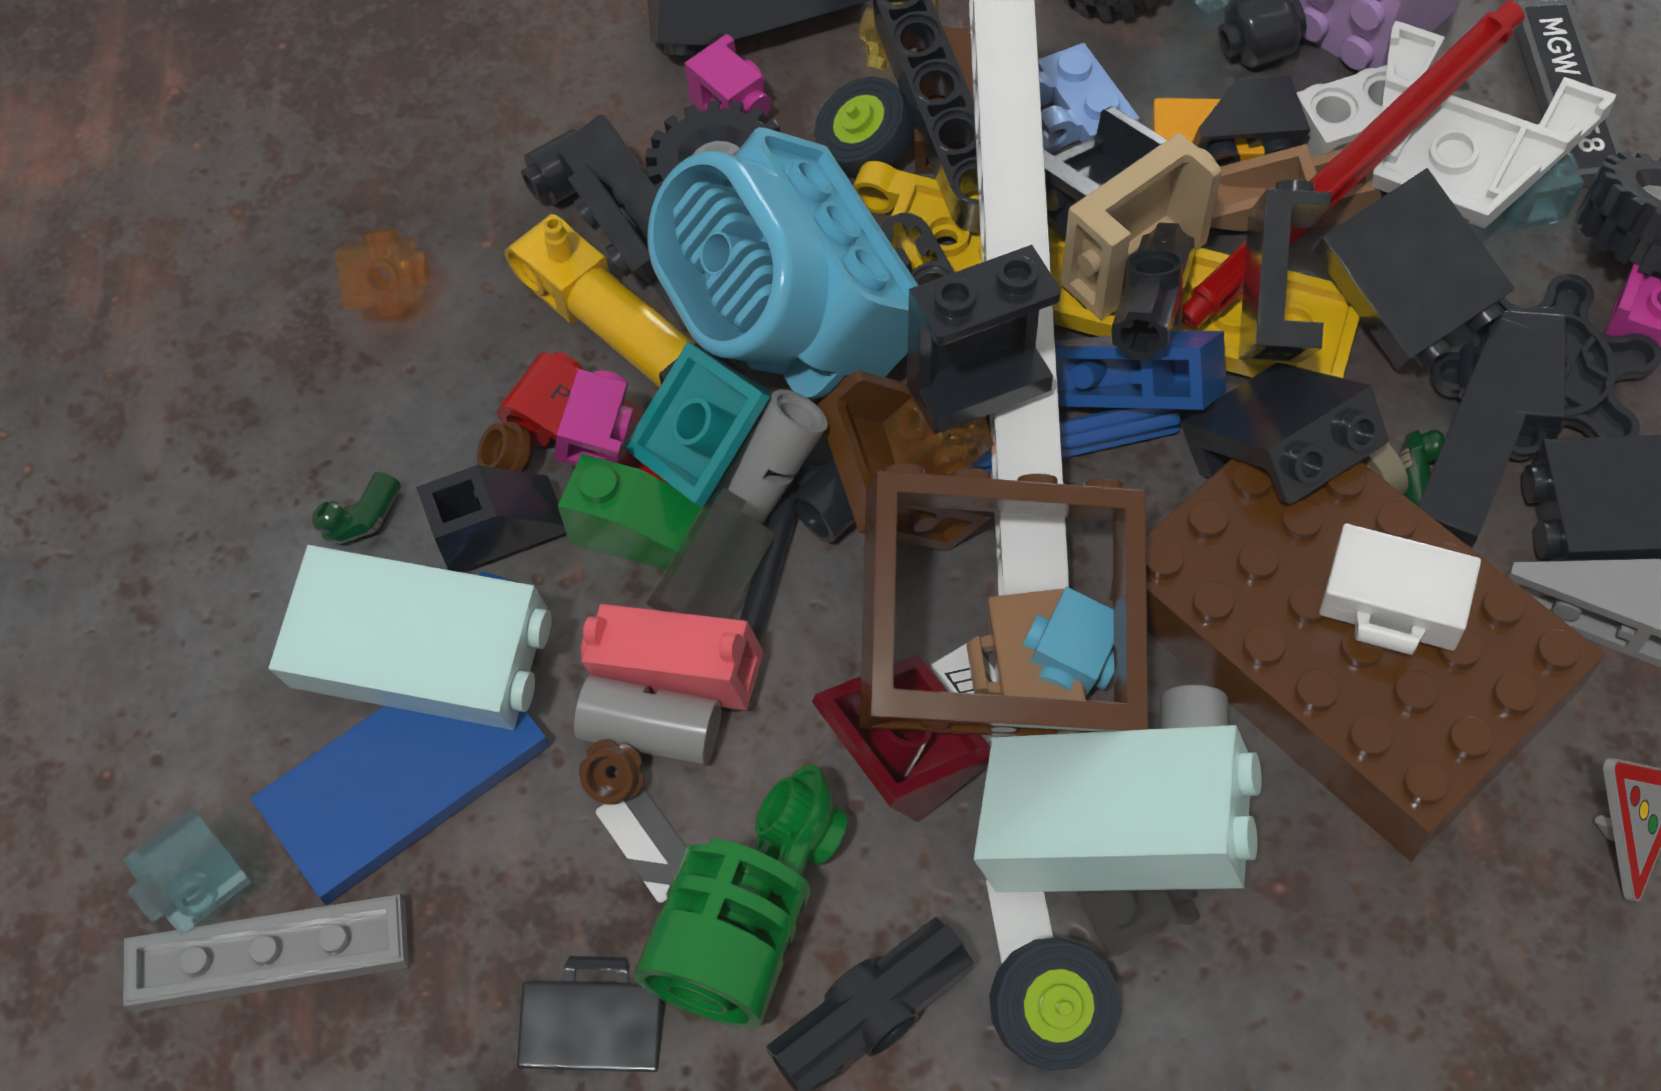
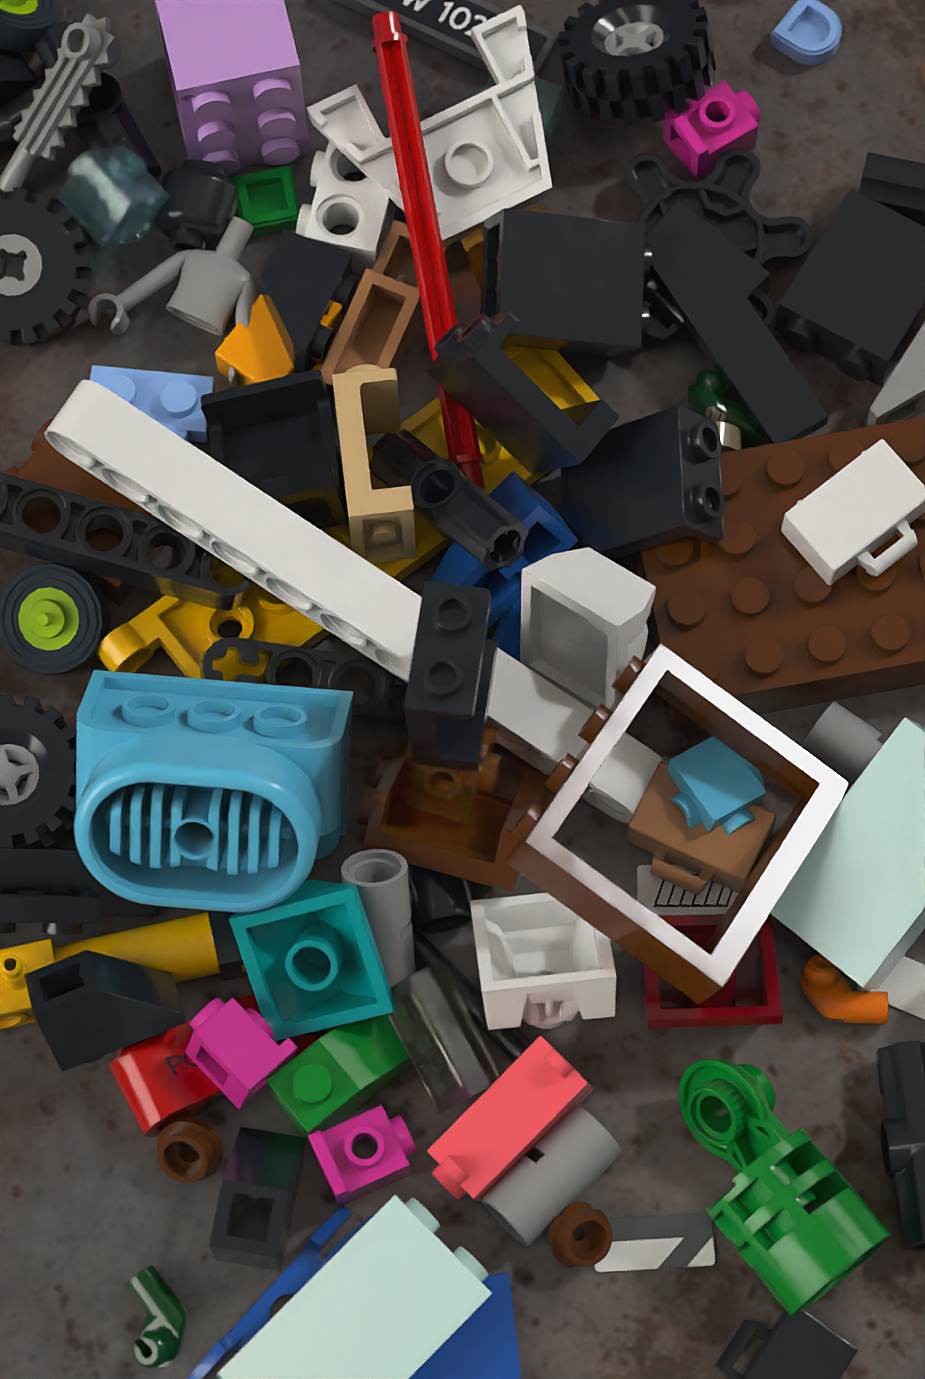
camera: 60 degrees left, 10 degrees up
none -> black slope [24,950,187,1072]
none -> light grey piece [87,217,259,387]
none -> green tile [231,165,300,239]
none -> dark pink brick [308,1105,417,1208]
none -> white brick [470,893,616,1030]
none -> white brick [520,547,656,711]
none -> orange arm [799,954,888,1025]

